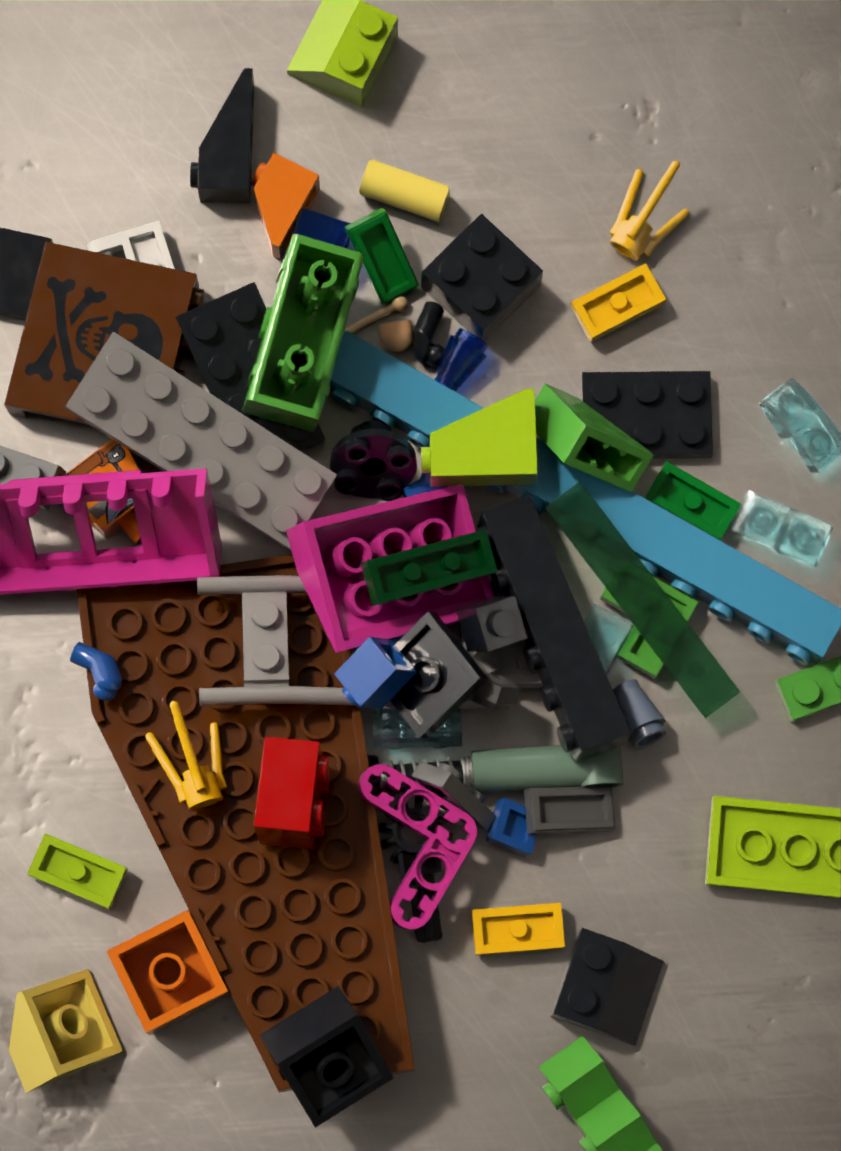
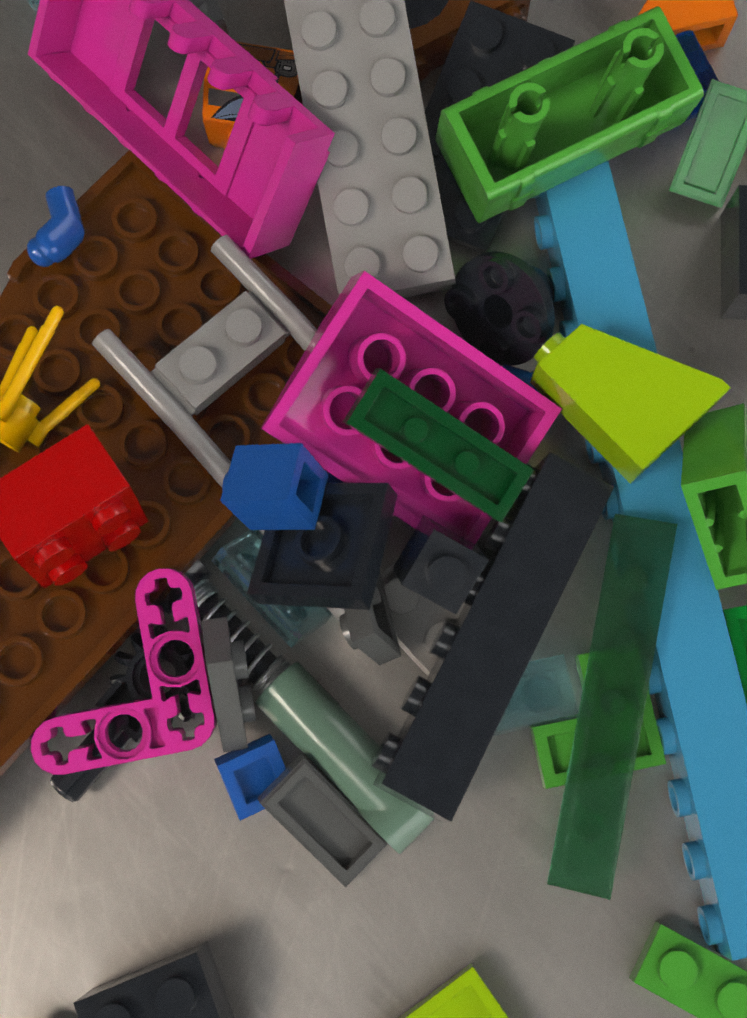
camera: 55 degrees right, 0 degrees up
tan hinge [345,295,408,334] -> none
light nougat hinge [378,320,414,352] -> none
black arm [413,301,445,367] -> none
clear blue cone [434,328,489,392] -> none
yellow plate [472,903,565,956] -> none
sand blue cone [613,679,666,748] -> none

